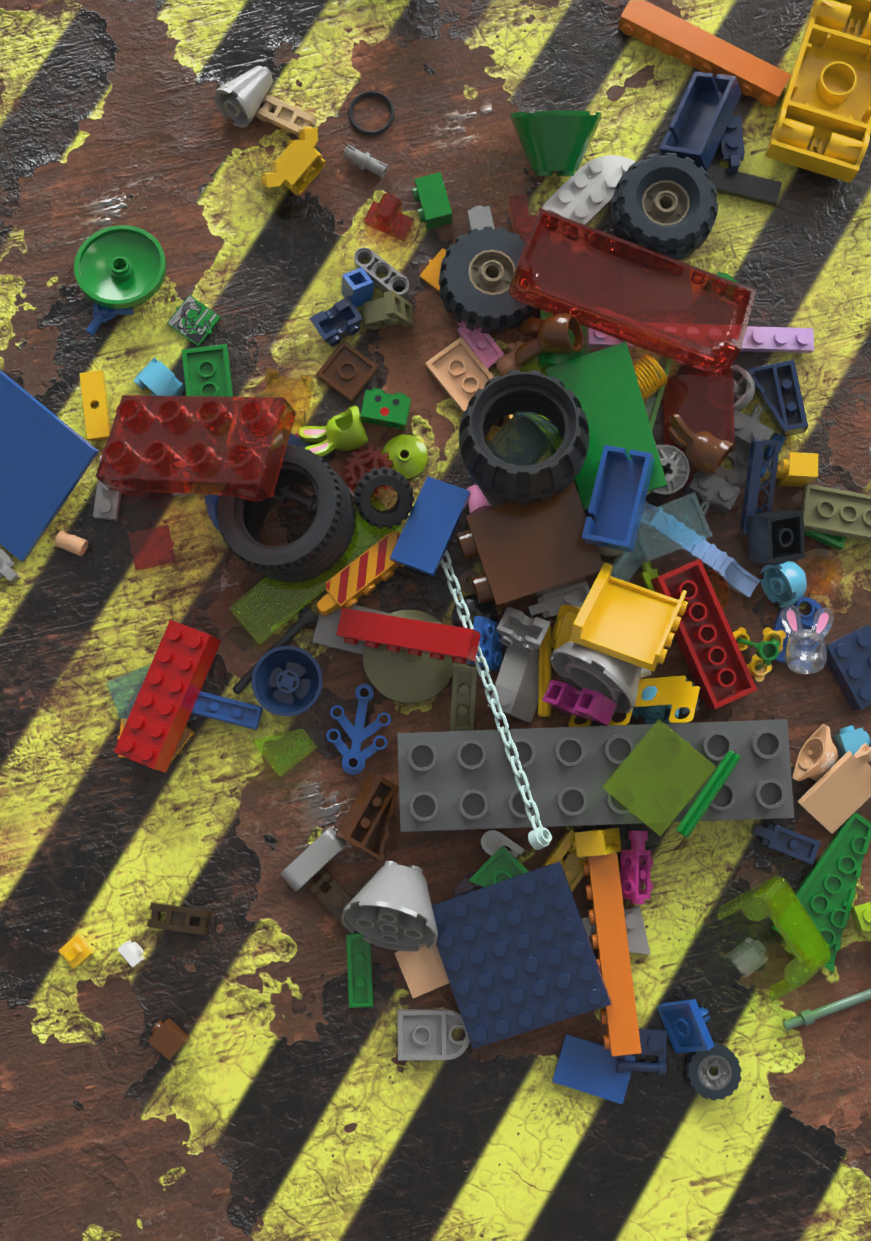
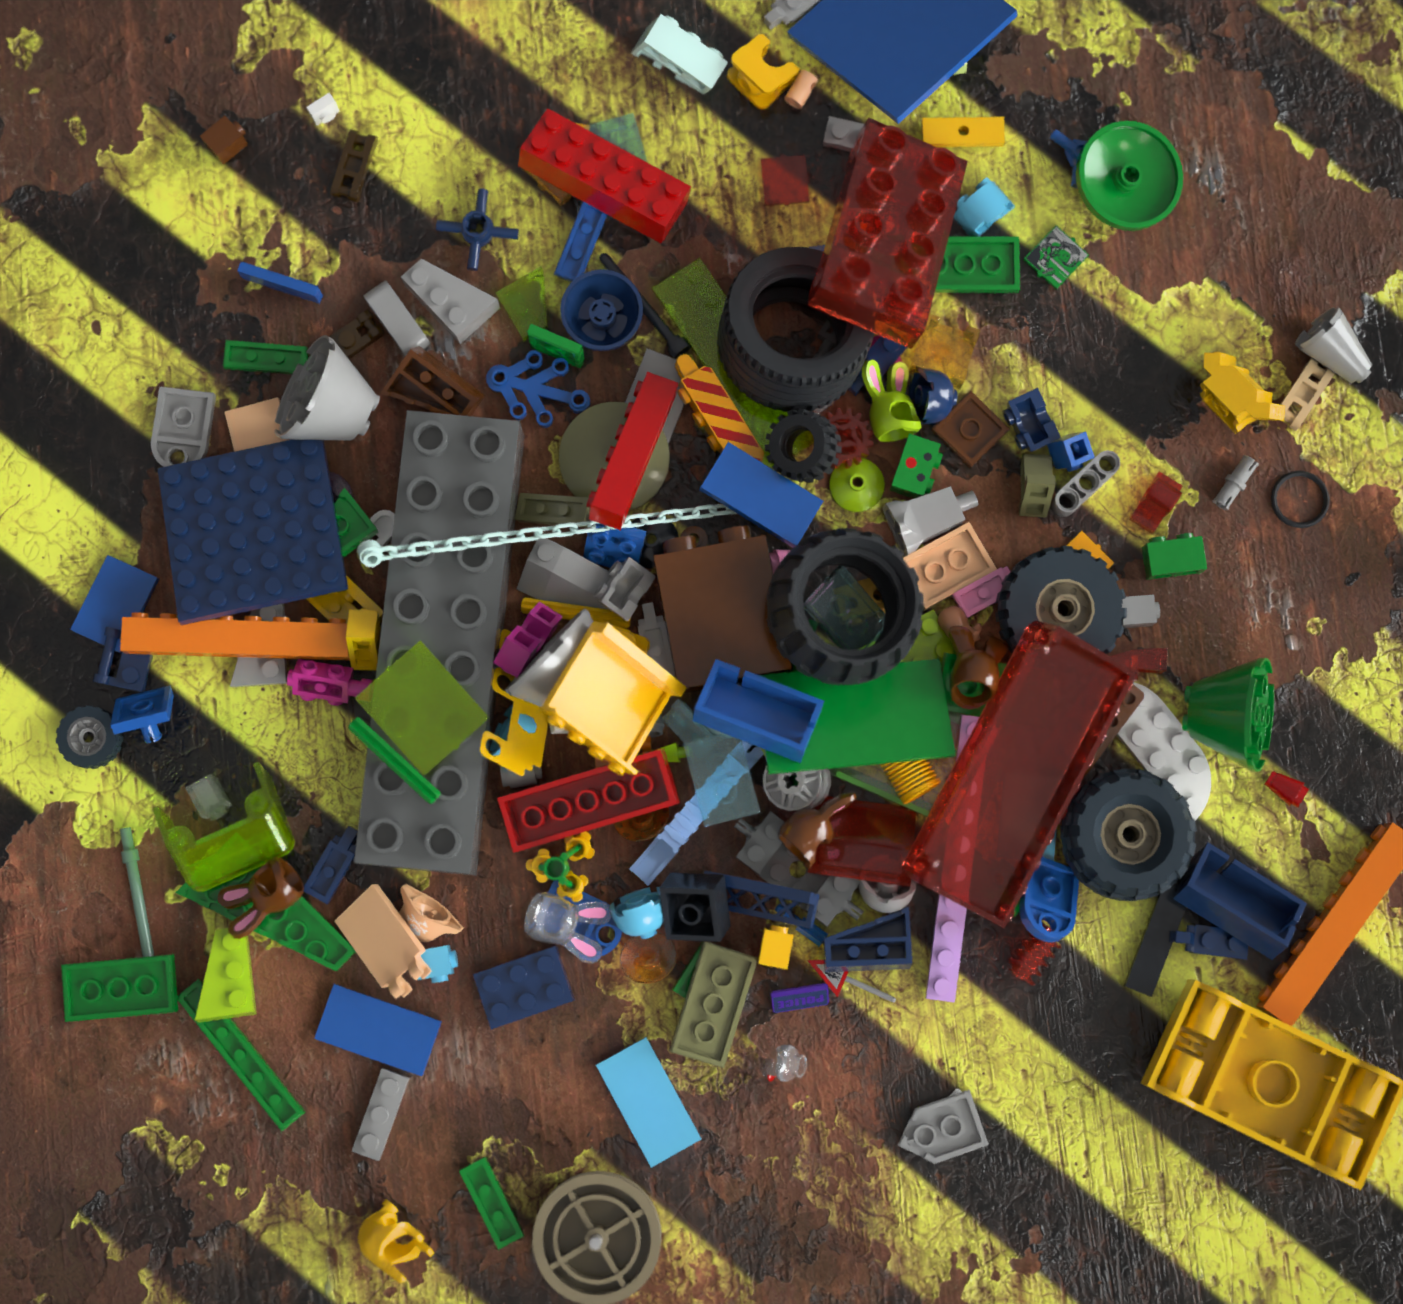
camera: 95 degrees right, 0 degrees up
yellow tile [58,934,94,969] -> none
none -> reddish brown piece [218,857,304,939]
none -> blue tile [237,262,323,304]
none -> light grey wedge [401,259,500,344]
none -> dark blue bar [436,189,519,271]
none -> green tile [527,324,585,368]
none -> light aqua wedge [631,14,728,94]
none -> yellow piece [727,34,800,110]
none -> slope [770,983,829,1013]
none -> piece [807,960,896,1002]
none -> light grey piece [883,487,978,557]
none -> dark blue cylinder [908,368,958,424]
none -> clear red piece [1006,923,1062,986]
none -> blue tile [1019,852,1079,942]
none -> red cone [1264,771,1309,808]

